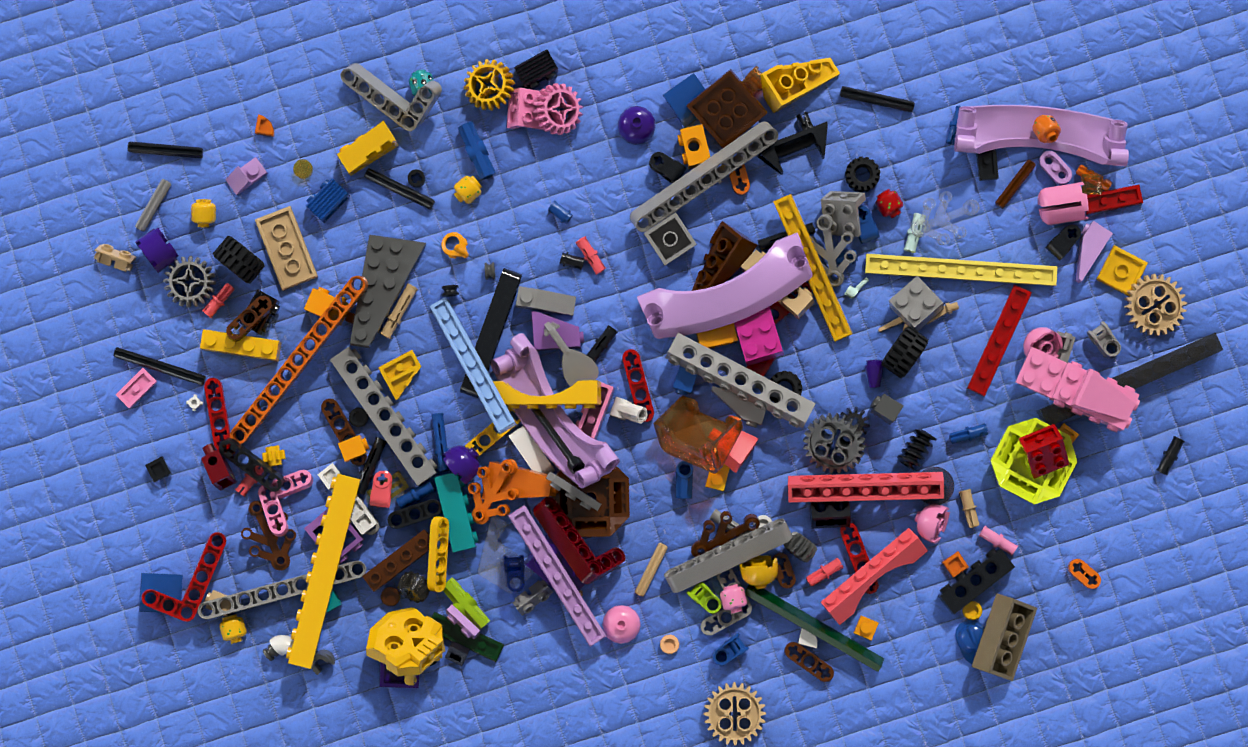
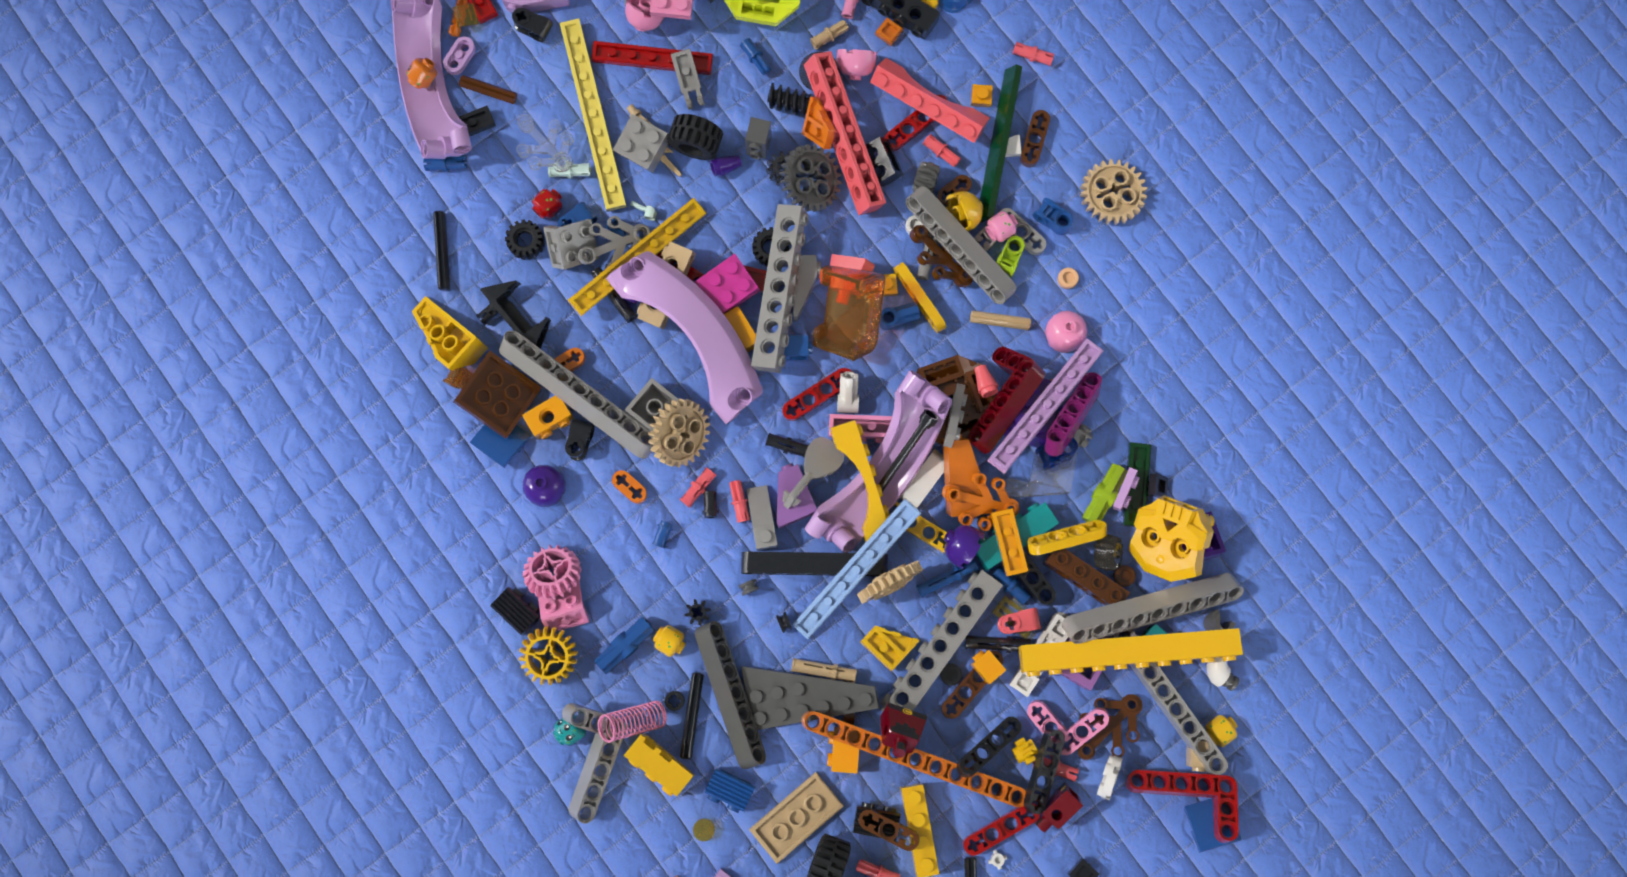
camera: 110 degrees left, 5 degrees down
light orange piece [441,232,469,259] -> none
reddish brown wedge [692,221,757,291] -> none
bright pink cylinder [1037,182,1089,225] -> none
none -> bright pink piece [598,701,667,743]
none -> orange beam [612,470,647,504]
none -> tan gear [648,398,710,468]
none -> light grey hinge [671,49,705,110]
none -> black gear [684,599,711,626]
none -> dark grey beam [695,621,766,769]
none -> coral axle [729,480,750,523]
none -> orange wing [801,96,835,149]
none -> tan gear [857,560,923,603]
none -> dark red torso [880,702,927,758]
none -> yellow beam [893,262,947,333]
none -> black beam [957,717,1022,778]
none -> coral cone [974,365,998,398]
none -> light orange plate [991,508,1028,577]
none -> coral pin [1012,41,1054,66]
none -> magenta beam [1045,372,1102,456]
none -> light grey beam [1062,573,1244,644]
none -> white plate [1097,755,1123,801]

